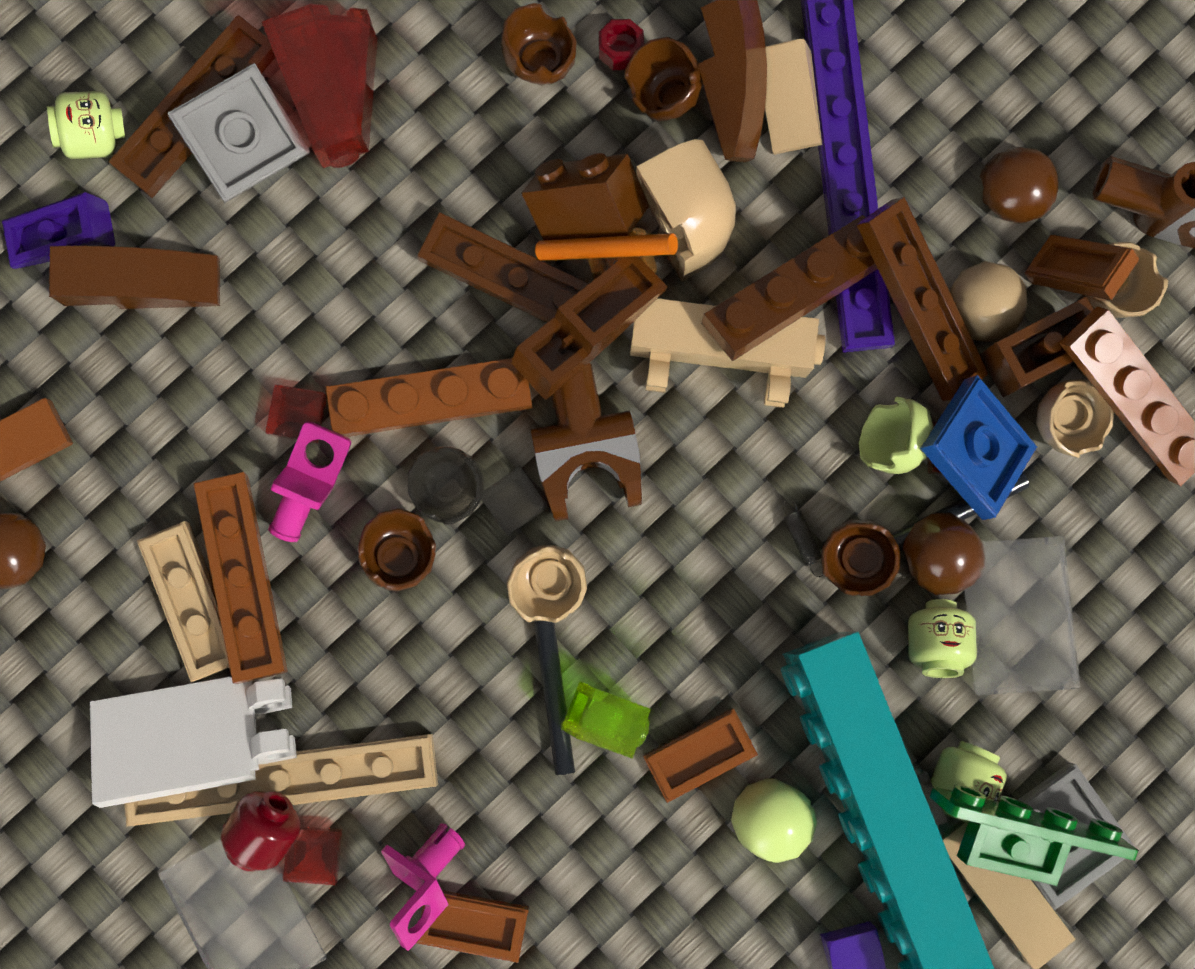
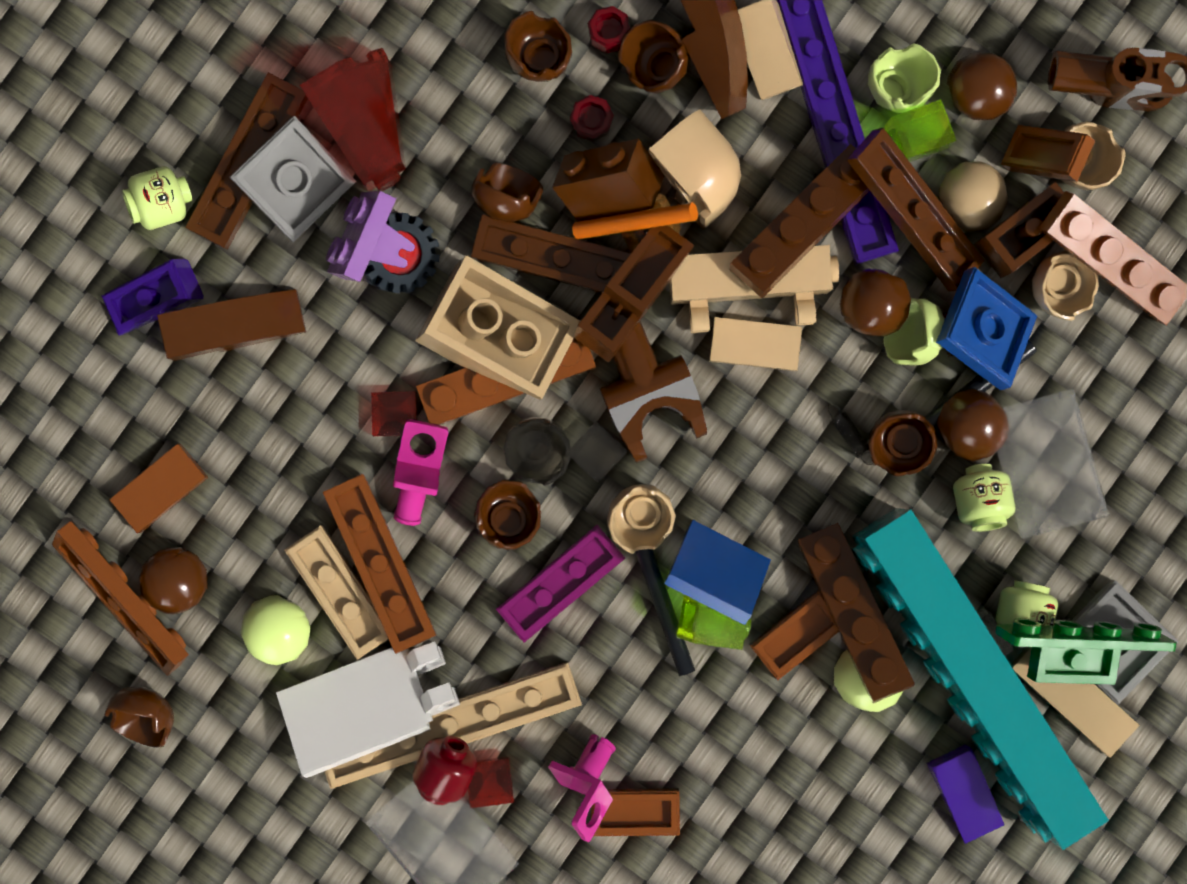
camera: 10 degrees left, 5 degrees up
none -> yellowish green hair [241,595,310,665]
none -> plate [326,191,440,293]
none -> tan slope [415,255,580,400]
none -> reddish brown hair [472,163,544,222]
none -> magenta tile [496,524,625,643]
none -> dark red tile [570,95,614,142]
none -> blue tile [664,520,771,625]
none -> tan tile [709,317,802,371]
none -> reddish brown plate [798,523,915,704]
none -> reddish brown hair [839,268,911,336]
none -> yellowish green hair [867,43,941,113]
none -> clear neon green brick [884,99,957,162]

